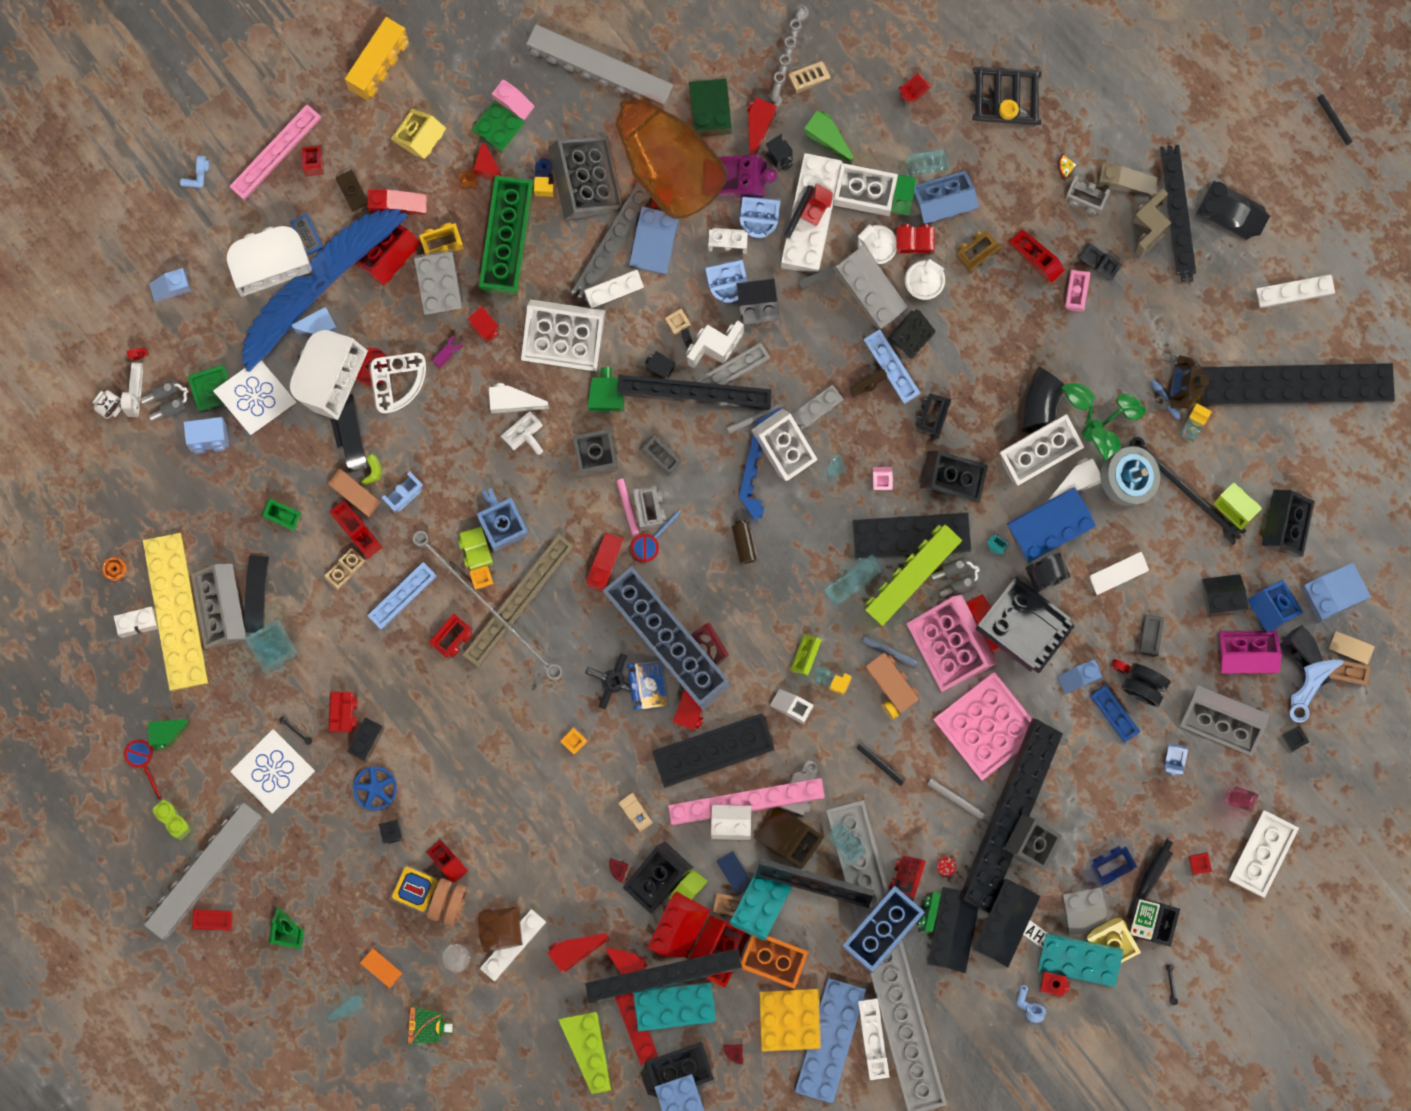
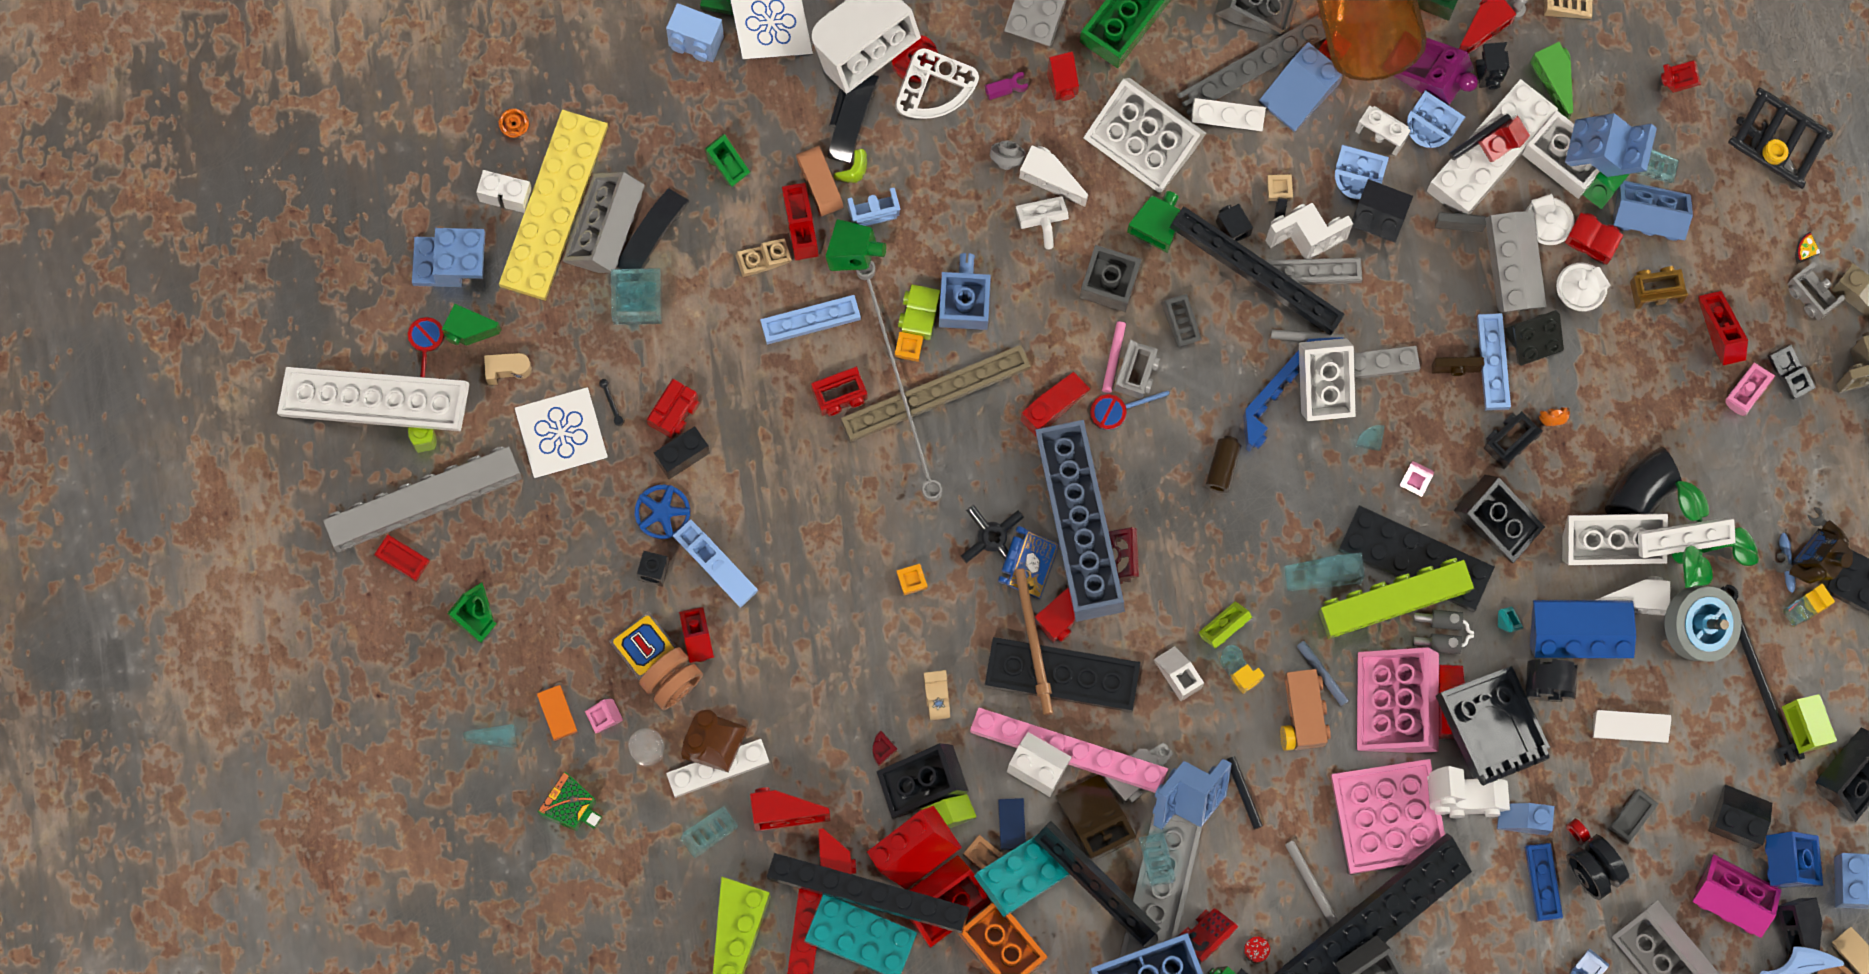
camera: 20 degrees right, 5 degrees down
none -> white plate [277,367,470,431]
none -> medium blue bracket [412,228,485,287]
none -> tan leg [484,353,532,385]
none -> bright pink slope [585,699,623,734]
none -> light blue slope [673,519,758,608]
none -> clear light blue slope [681,807,738,858]
none -> green torso [825,219,886,271]
none -> light grey plate [989,140,1026,170]
none -> medium nougat bar [1015,569,1053,715]
none -> medium blue bracket [1153,759,1231,830]
none -> white brick [1427,766,1510,818]
none -> orange plate [1539,407,1570,426]
none -> medium blue bracket [1565,113,1657,177]
none -> white plate [1638,517,1735,558]

